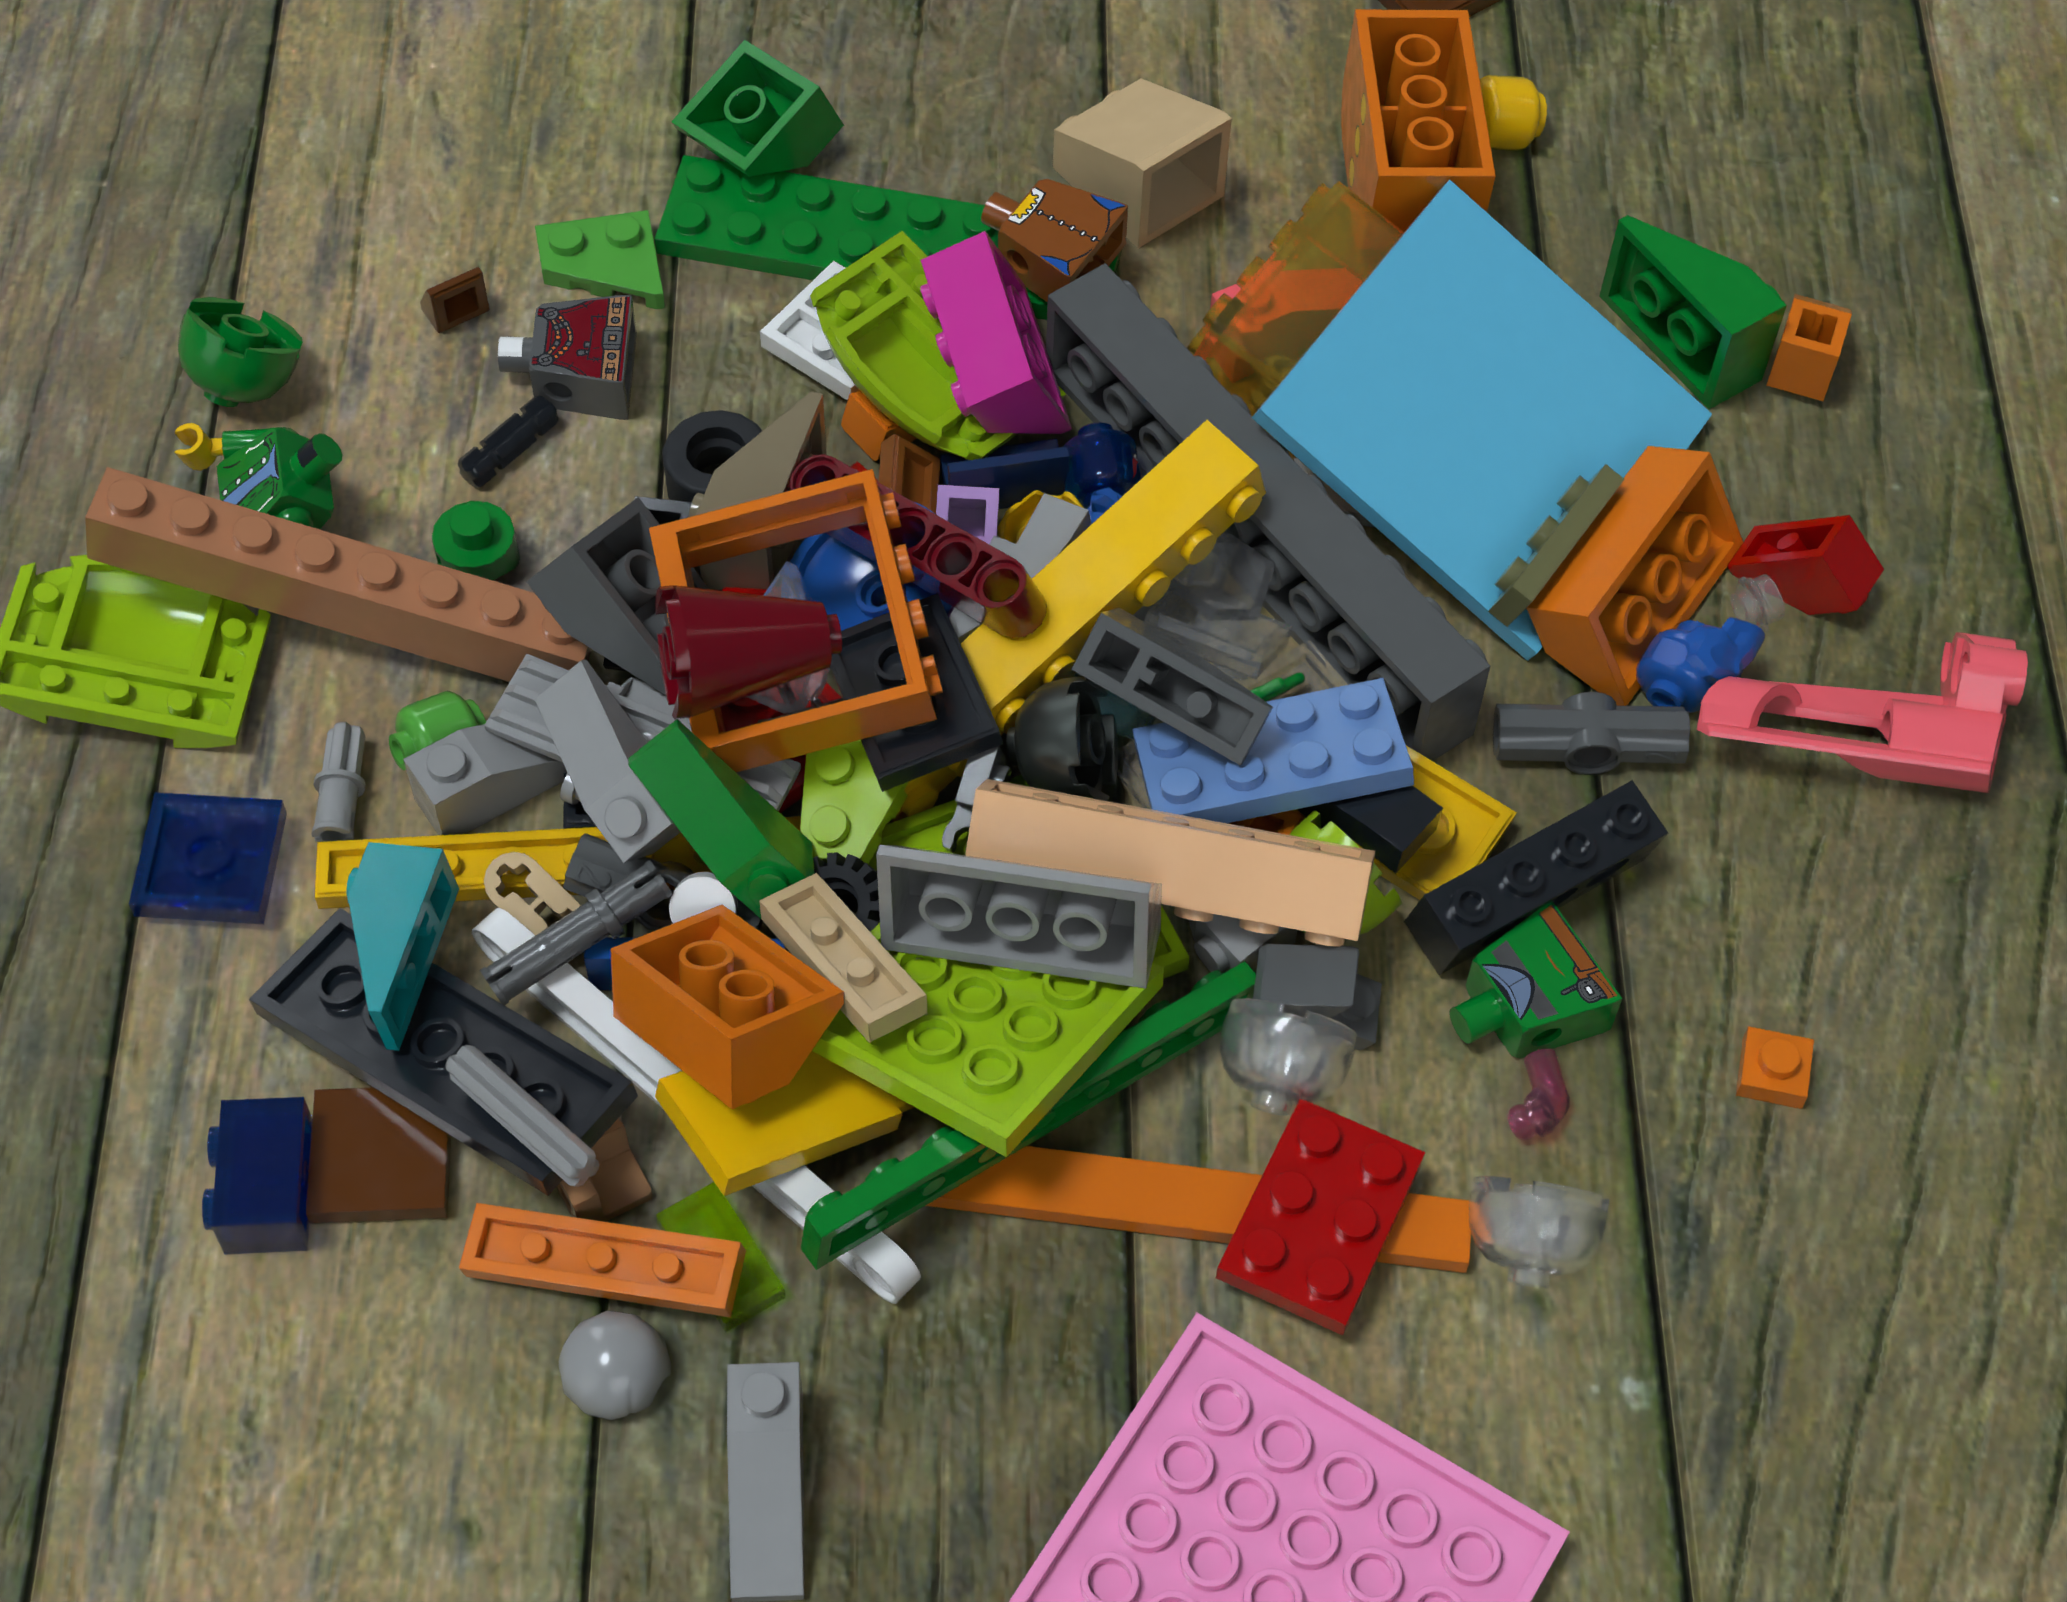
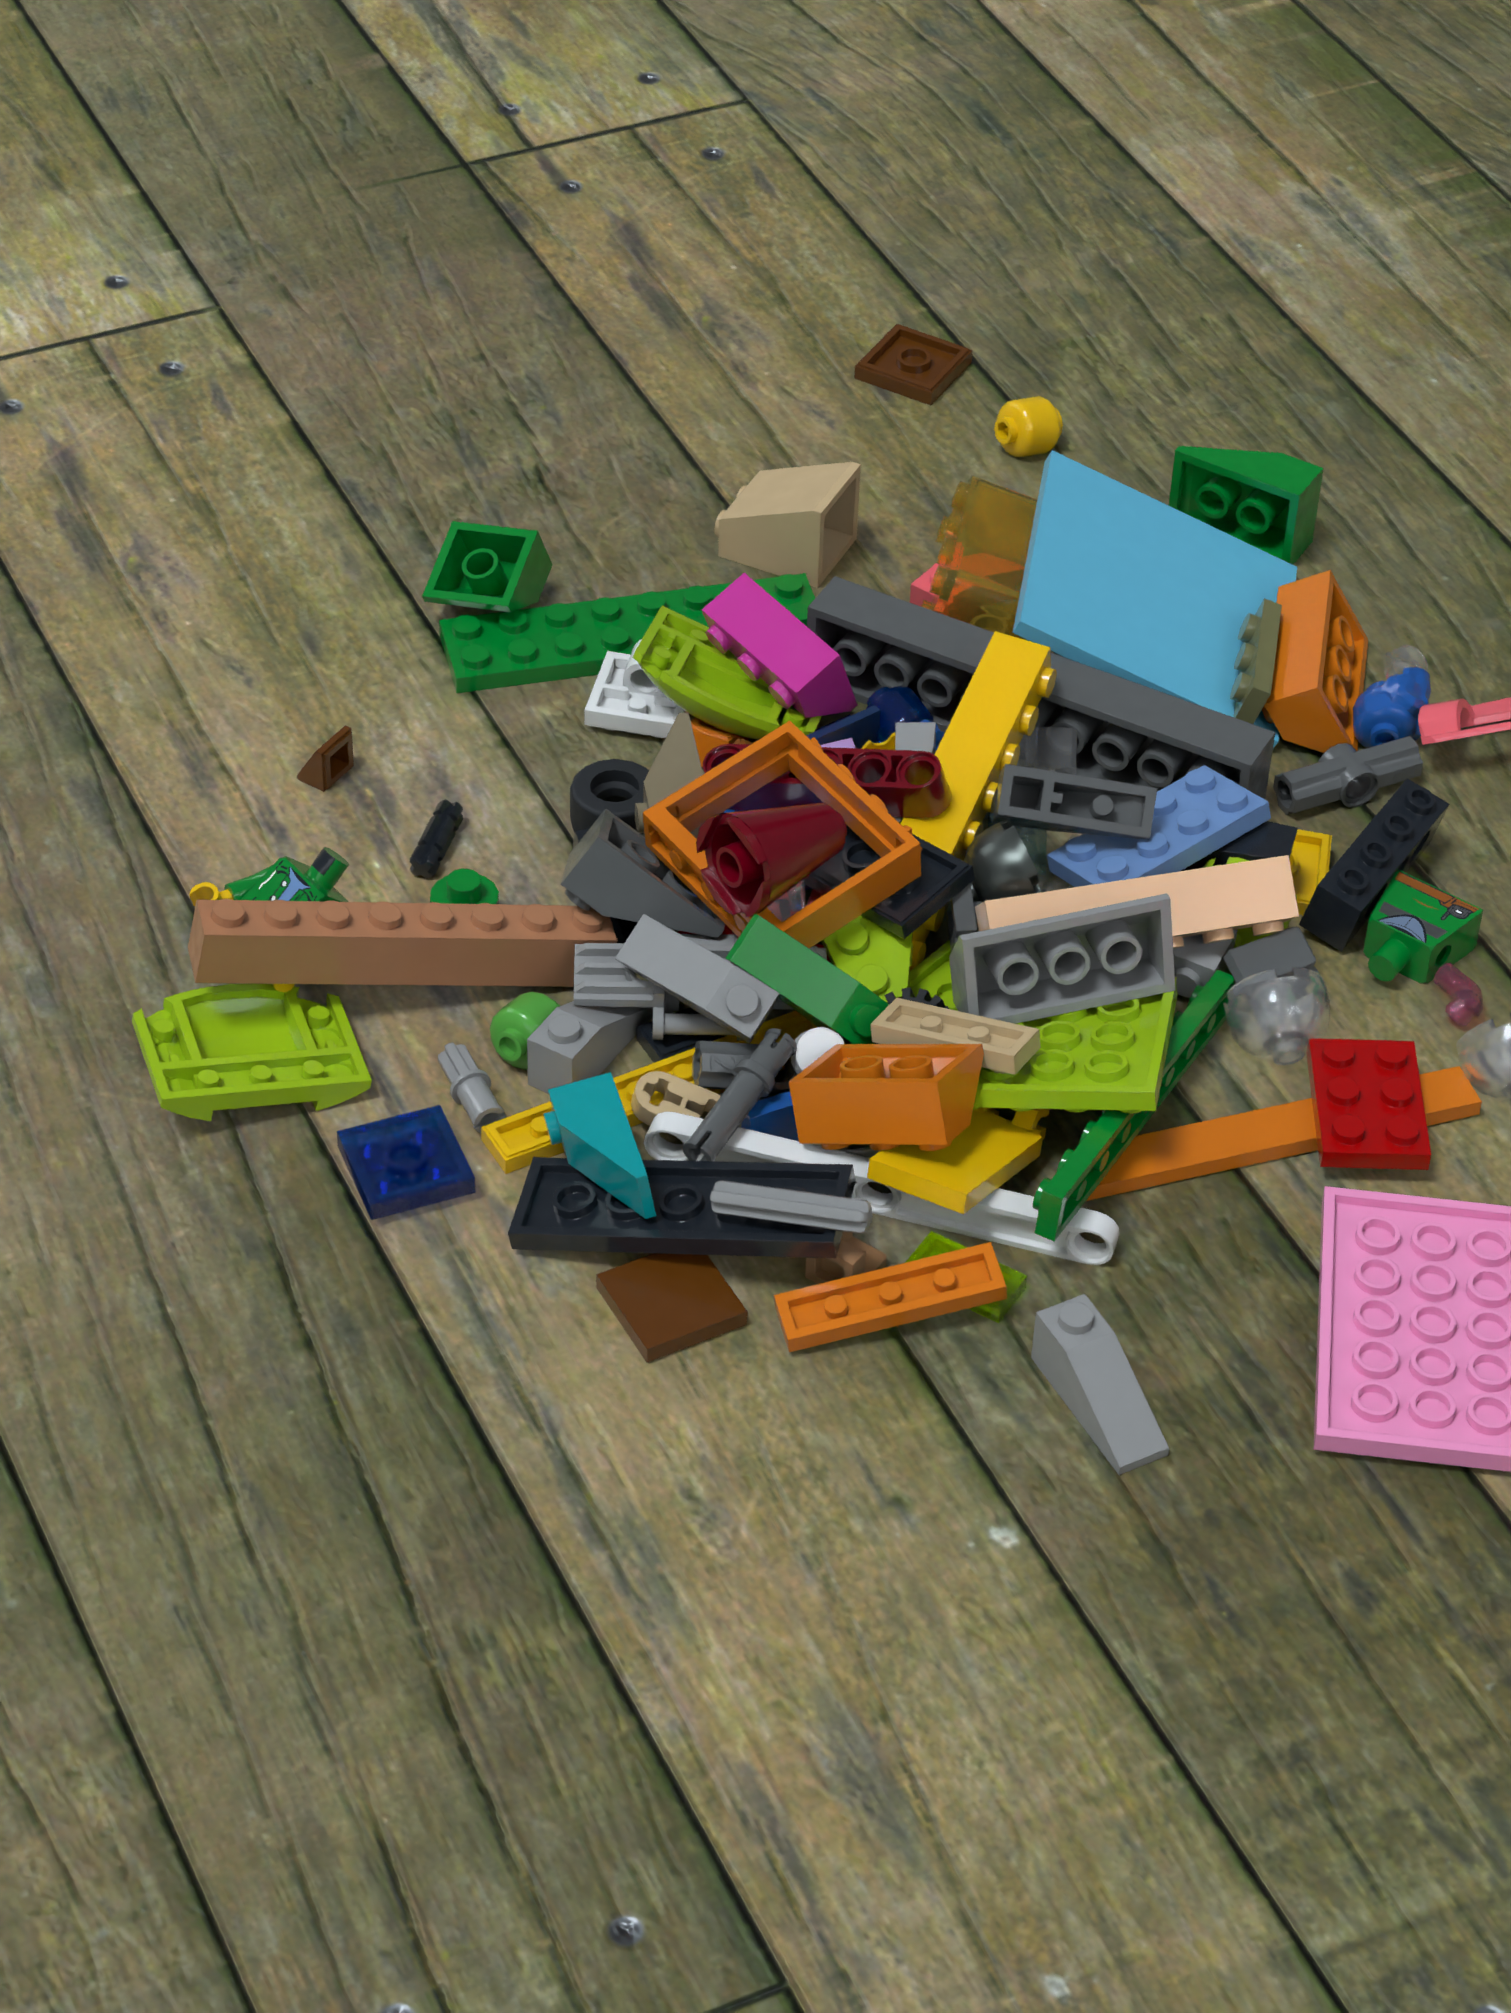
camera: 25 degrees left, 15 degrees down
green cylinder [178,297,303,407] -> none
clear blue brick [202,1097,312,1255] -> none
torso [498,295,637,420] -> none
bright green wing [535,210,665,309] -> none
light grey hair [558,1311,671,1420] -> none
dark orange torso [981,179,1128,302] -> none
orange brick [1341,9,1496,249] -> none
red slope [1727,515,1884,615] -> none
orange slope [1766,294,1852,402] -> none

